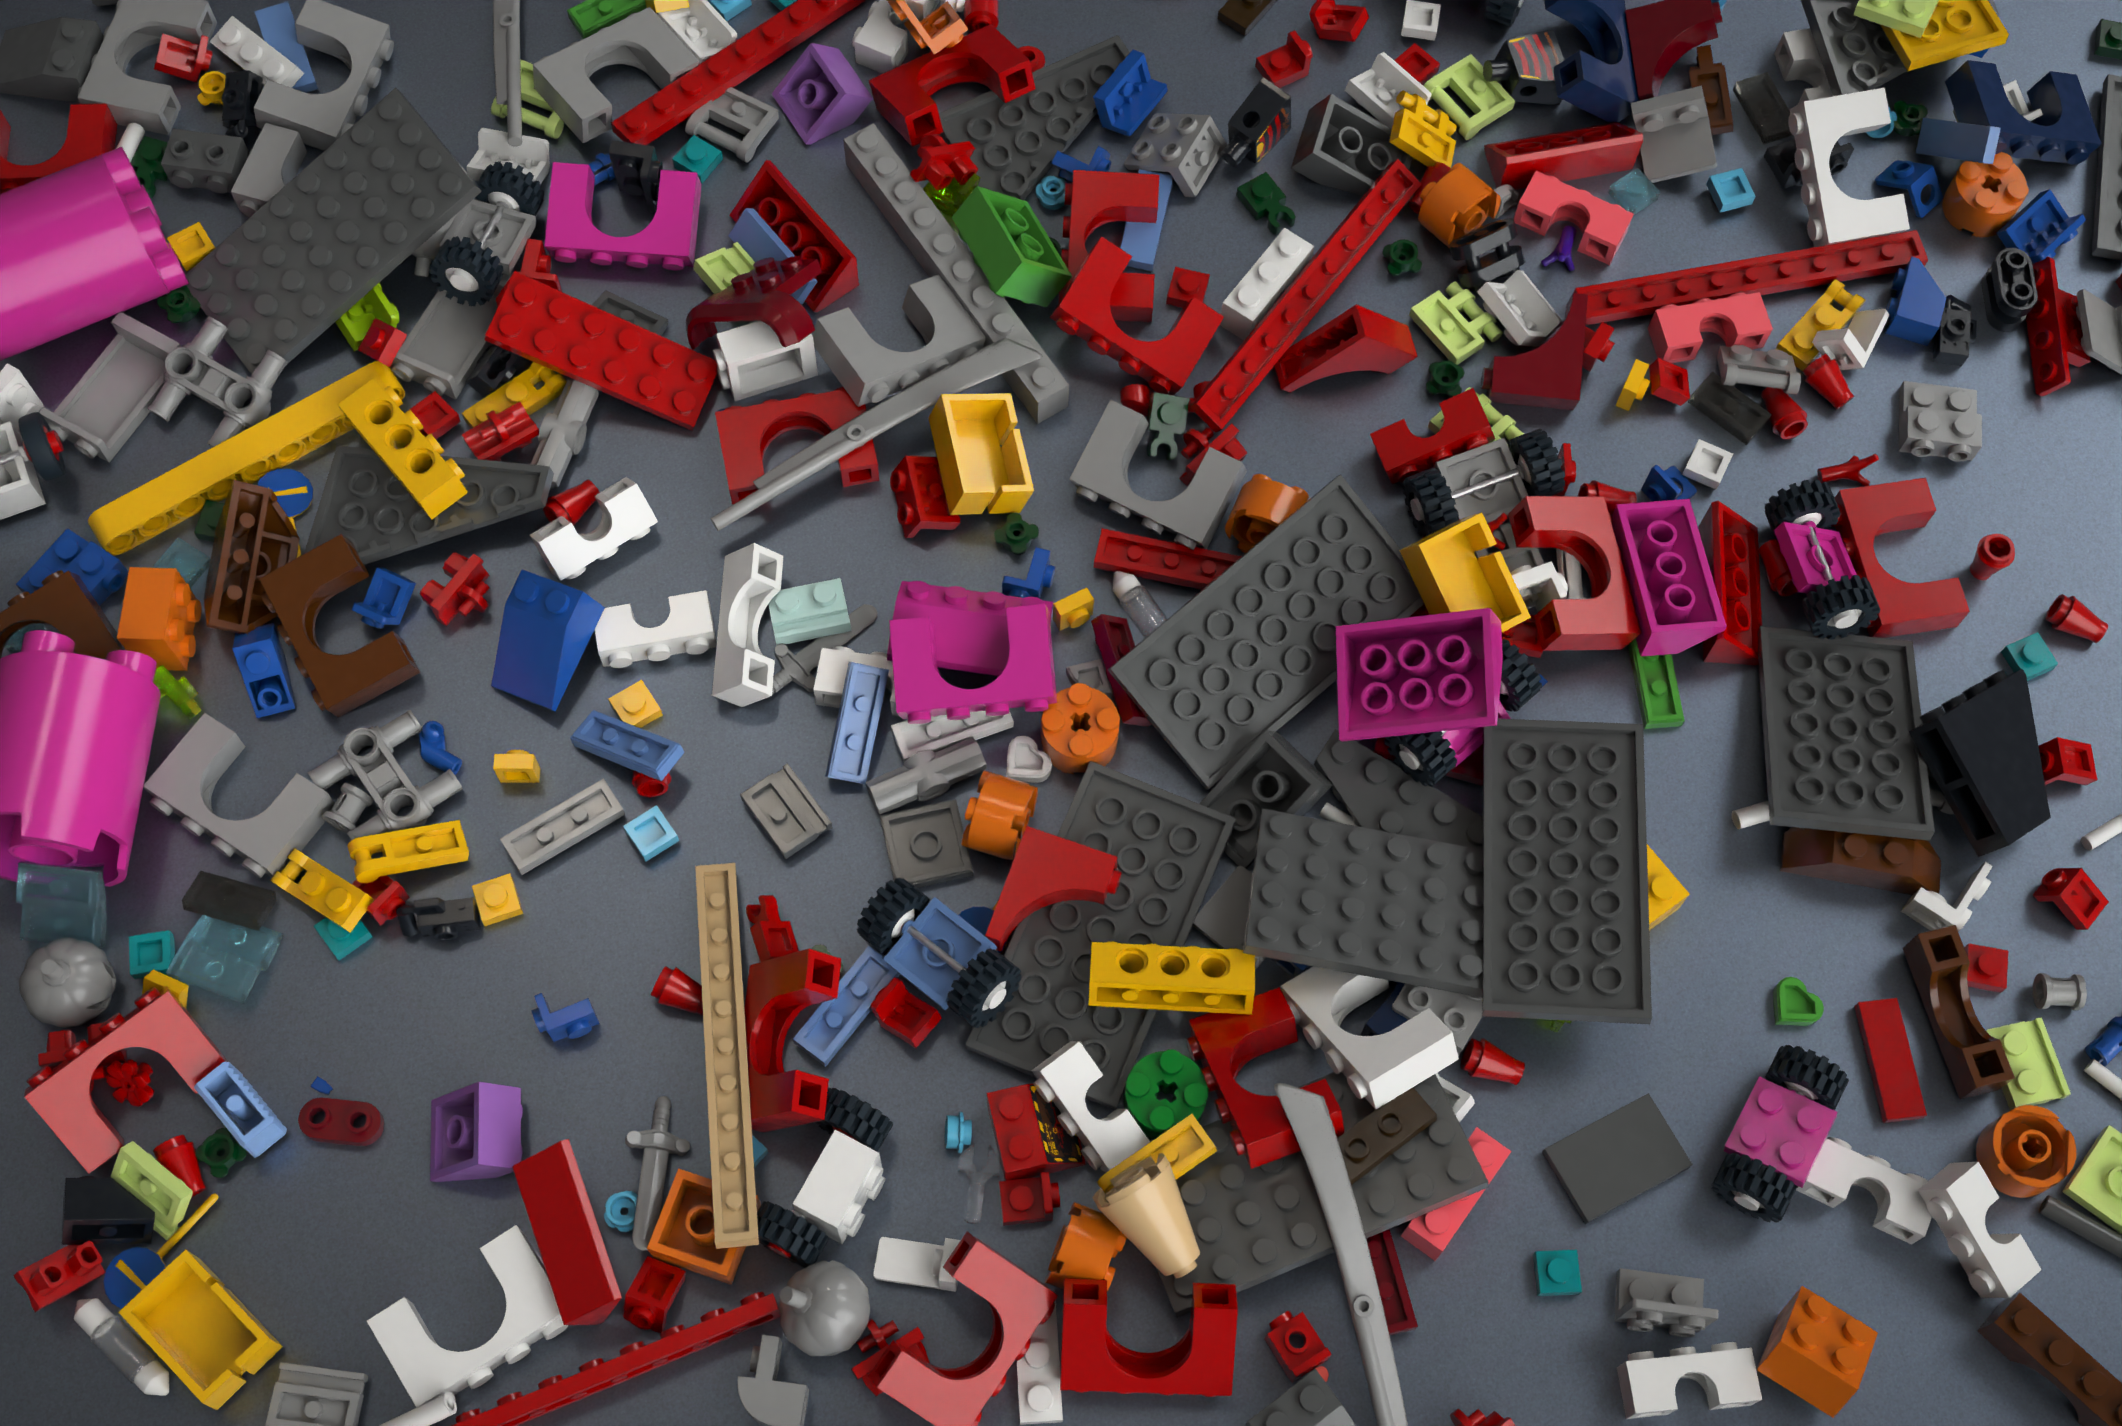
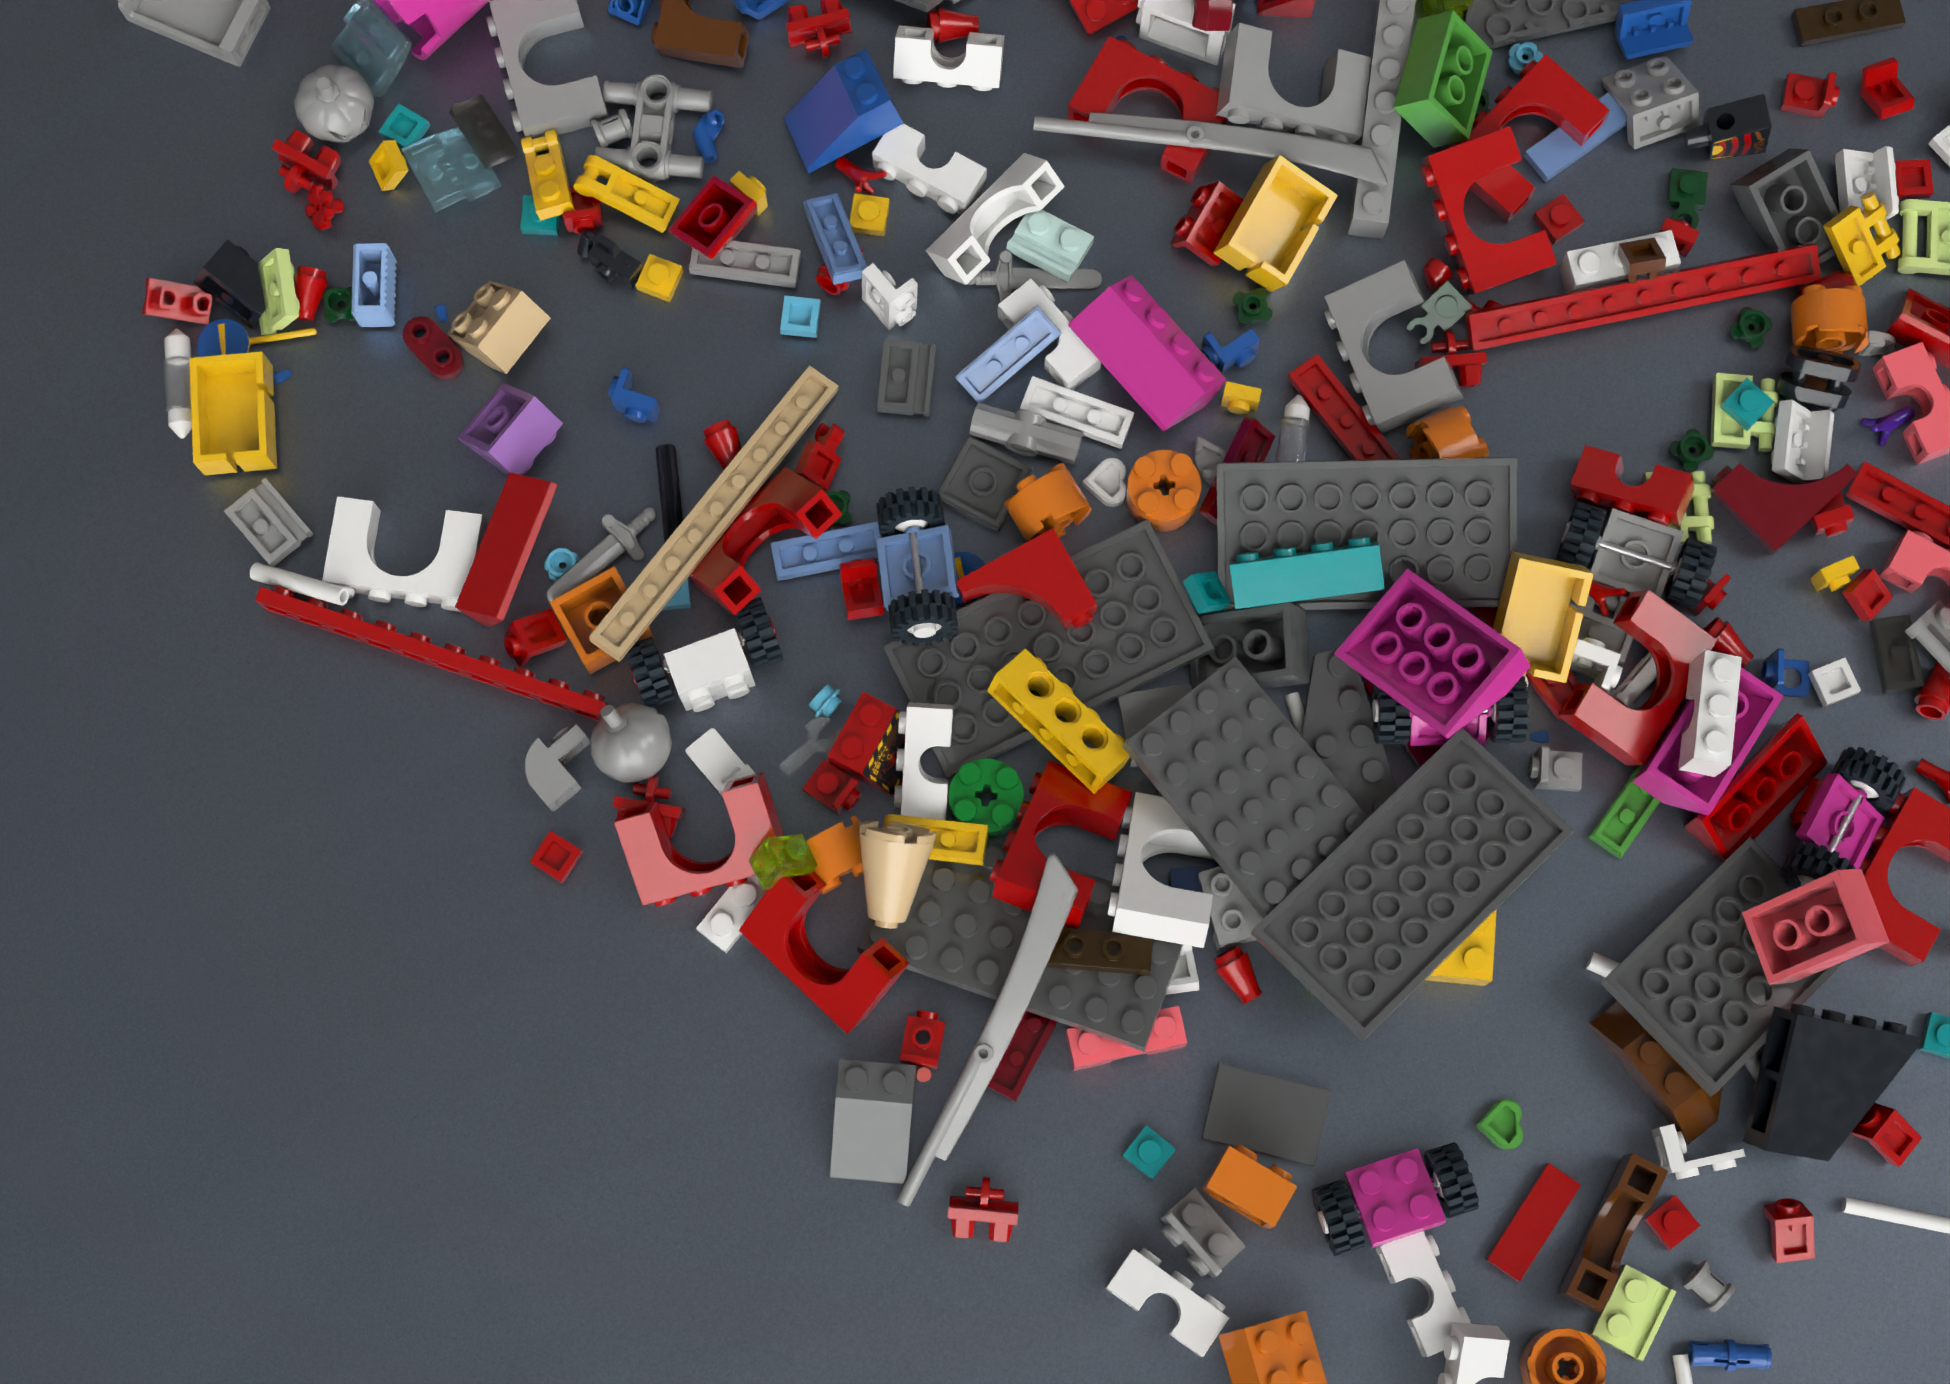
camera: 45 degrees right, 10 degrees up
arch [24,986,228,1174] -> none
dark pink arch [889,603,1057,724] -> none
blue bracket [1051,146,1111,183] -> none
red arch [1274,304,1418,393] -> none
none -> blue piece [273,369,292,385]
none -> tan slope [446,280,550,374]
none -> black axle [655,444,683,542]
none -> red slope [668,175,757,260]
none -> clear neon green bracket [749,834,818,890]
none -> red bar [835,156,887,195]
none -> white bracket [862,263,918,330]
none -> teal plate [1182,571,1231,614]
none -> orange brick [1200,1144,1297,1230]
none -> teal brick [1229,536,1385,609]
none -> light grey bracket [1528,746,1583,792]
none -> reddish brown tile [1618,237,1666,284]
none -> red plate [1657,217,1700,257]
none -> white arch [1678,650,1742,777]
none -> teal plate [1720,378,1775,431]
none -> coral brick [1742,869,1890,985]

